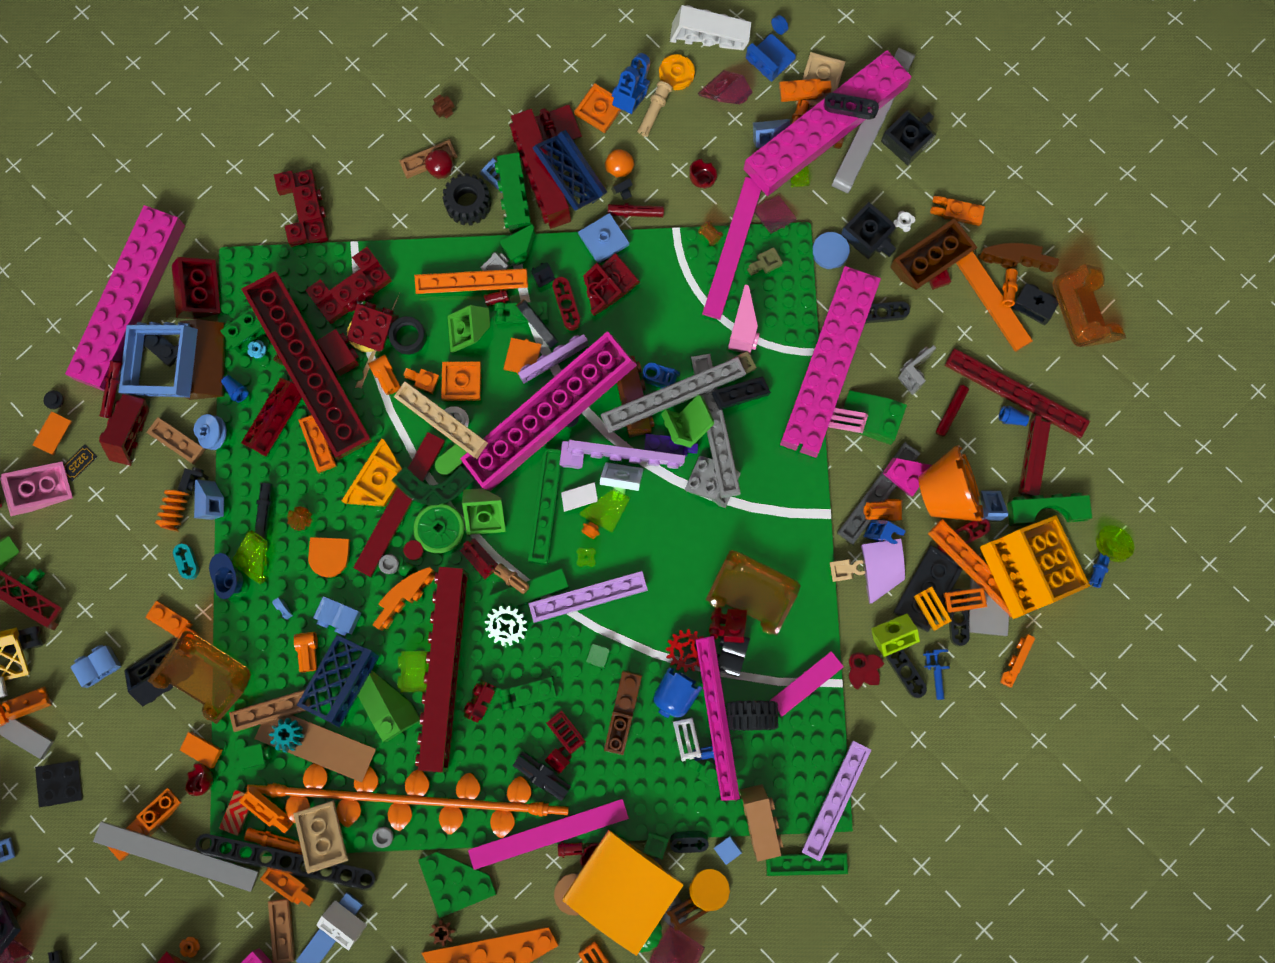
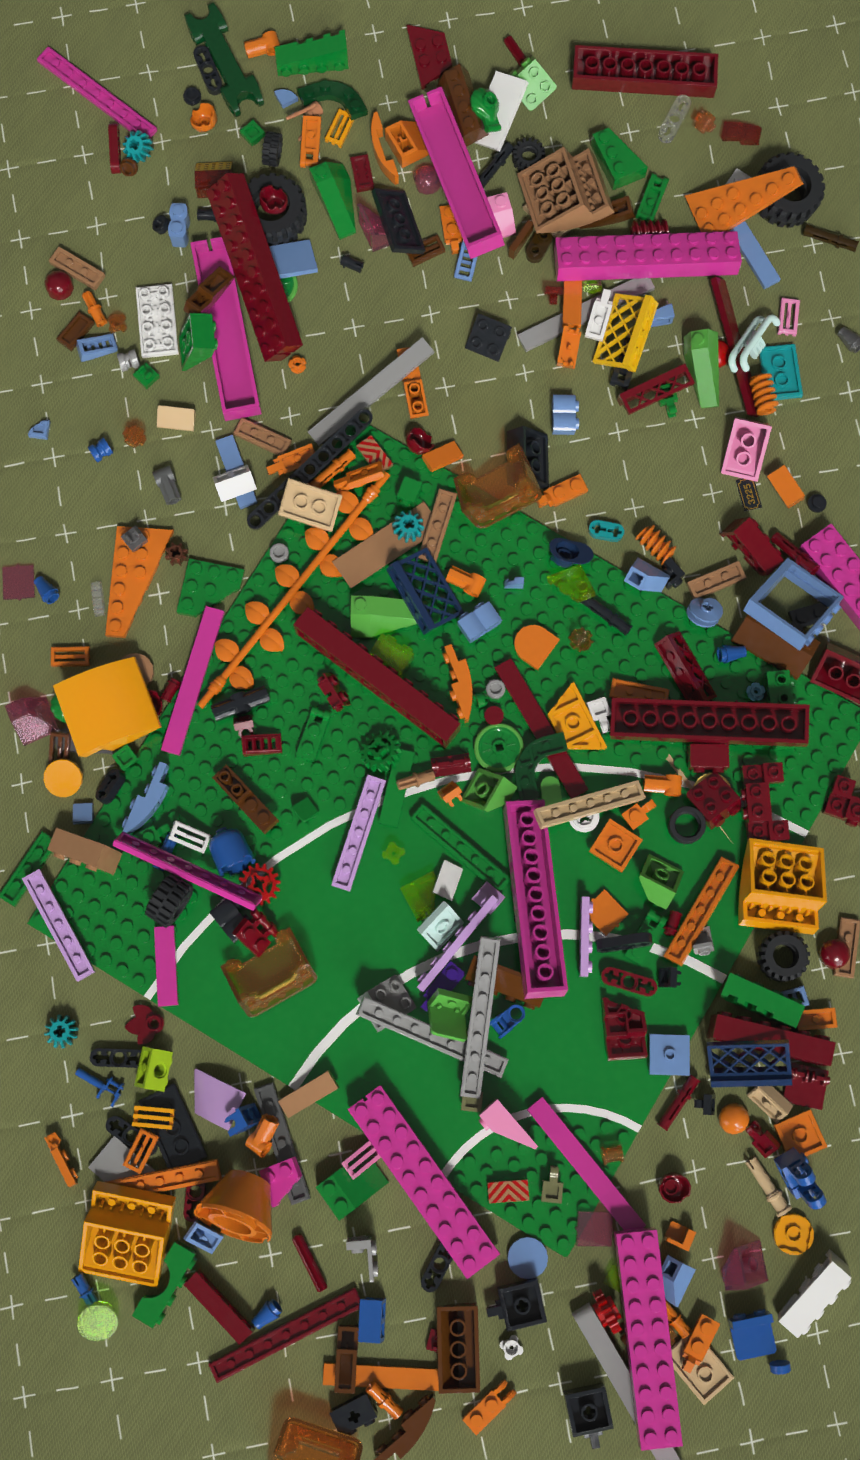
camera: 120 degrees right, 0 degrees up
green slope [499,224,535,267] -> none
orange plate [581,522,600,539] -> none
black tile [712,376,771,410] -> none
black beam [823,93,879,120] -> none
tan plate [830,559,866,582] -> none
none -> teal gear [44,1014,79,1049]
none -> medium blue slope [122,762,170,834]
none -> medium nougat tile [278,1070,339,1118]
none -> reddish brown slope [334,1325,359,1394]
none -> blue hinge [358,1297,386,1344]
none -> orange tile [437,781,462,807]
none -> tile [487,1179,529,1203]
none -> white plate [586,697,611,733]
none -> red gear [592,1288,622,1334]
none -> orange panel [663,1221,696,1252]
none -> light orange slope [738,838,827,935]
none -> dark red plate [746,1120,781,1158]
none -> tan slope [747,1086,793,1123]
none -> orange plate [796,1008,838,1031]

